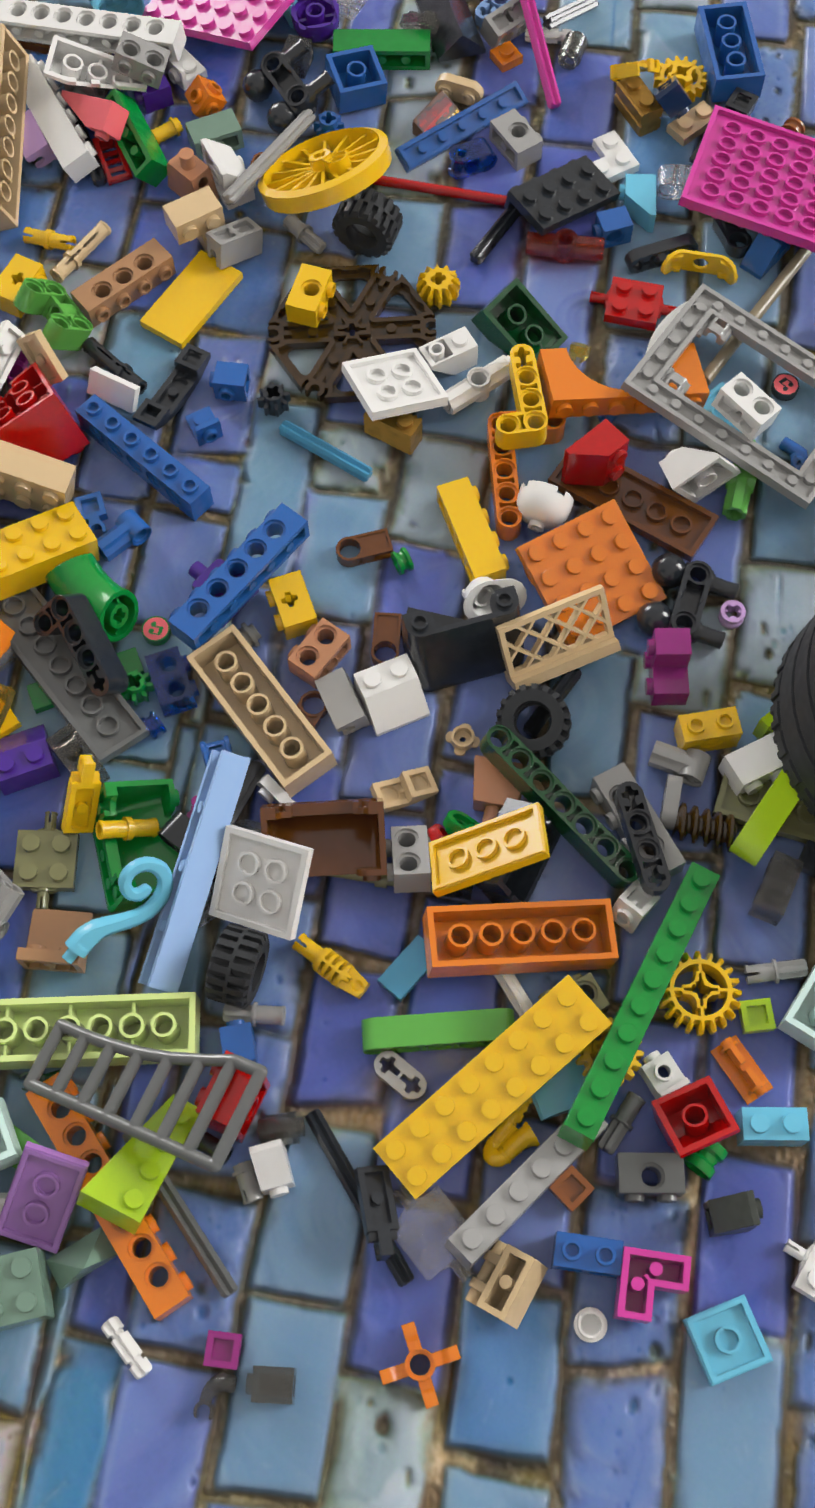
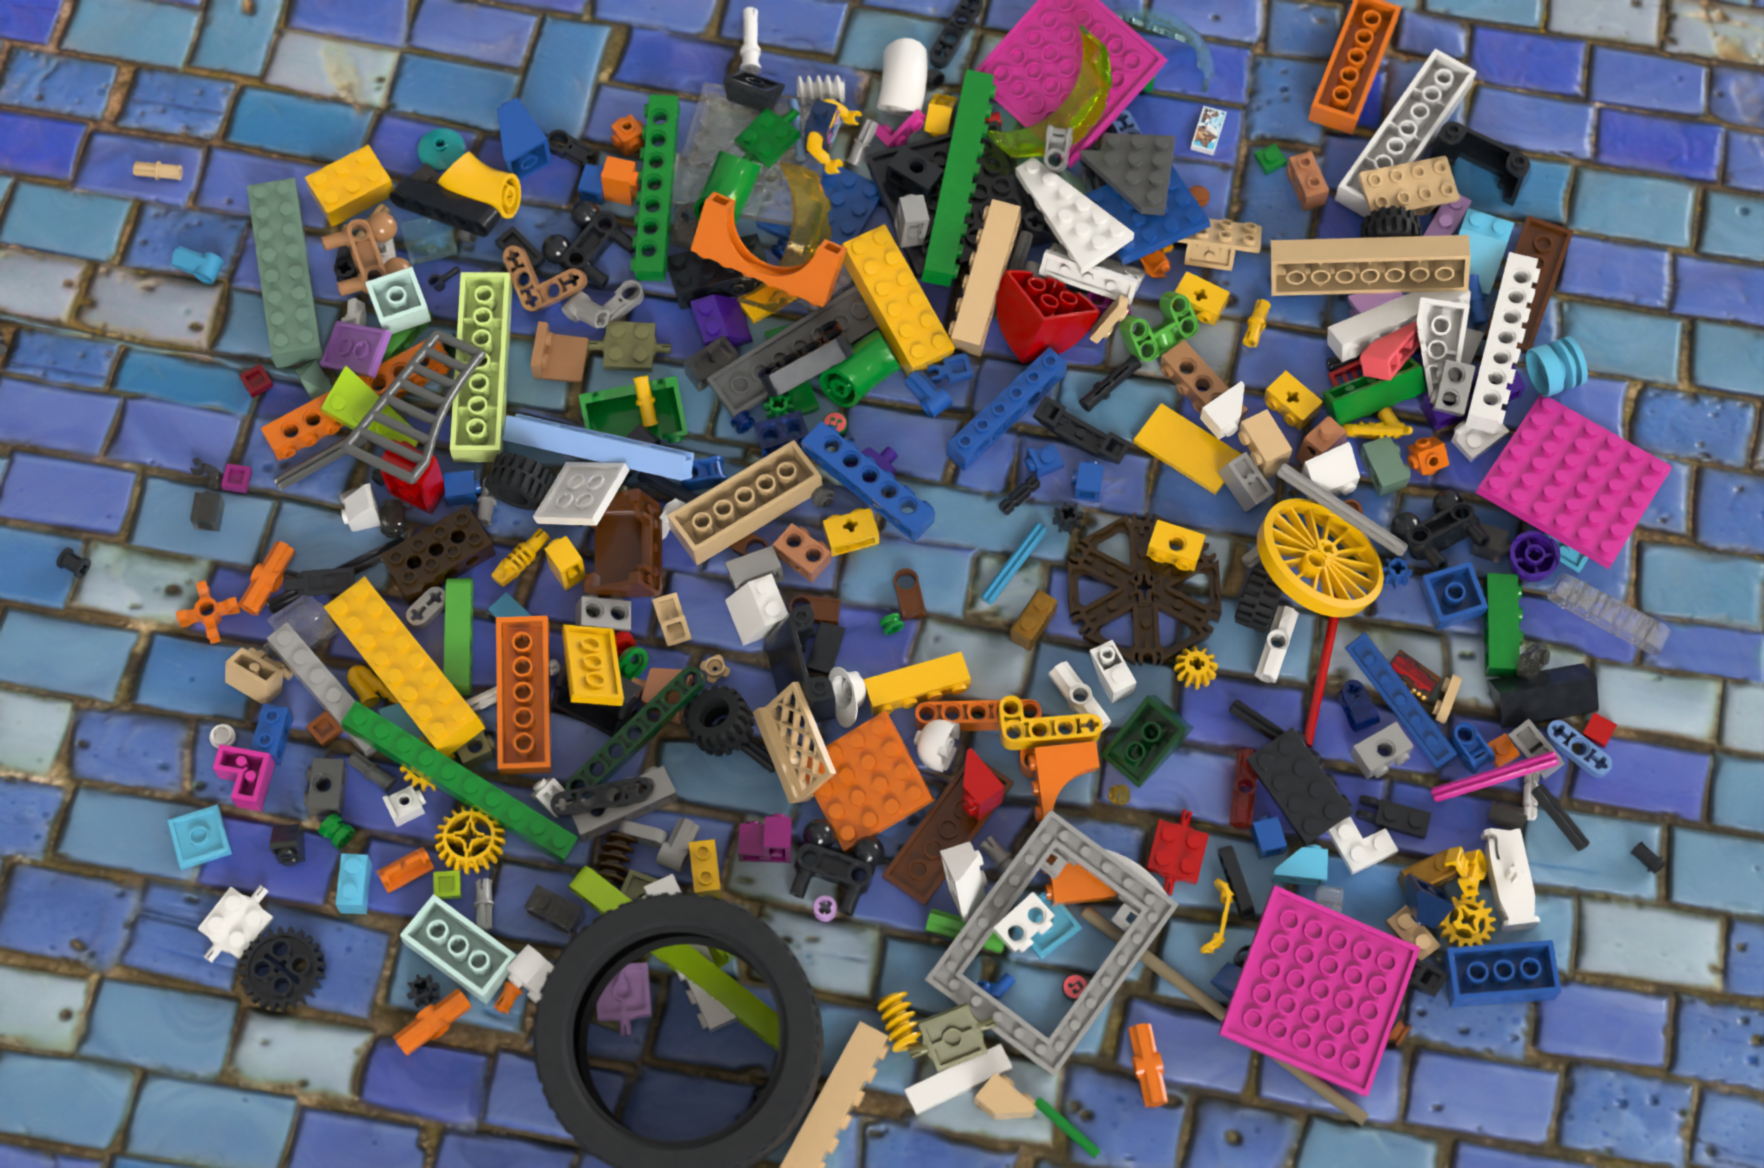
camera: 90 degrees right, 0 degrees up
tan pin [49,220,112,283] -> none
yellow hinge [61,755,102,834] -> none
medium azure plant [62,856,174,964] -> none
white tile [87,366,140,414] -> none
white axle [101,1316,152,1380] -> none
white plate [341,348,449,421] -> none
red slope [651,1075,740,1159] -> none
none -> orange piece [238,541,296,616]
none -> dark red plate [239,364,273,398]
none -> dark brown brick [379,505,496,606]
none -> yellow brick [545,536,586,591]
none -> light grey pin [980,835,1014,872]
none -> black axle [999,475,1040,515]
none -> white slope [1200,381,1244,440]
none -> white piece [1255,606,1299,683]
none -> yellow brick [1263,370,1323,431]
none -> yellow piece [1341,421,1413,440]
none -> black hinge [1355,795,1431,839]
none -> blue piece [1449,722,1496,774]
none -> white piece [1481,828,1540,932]

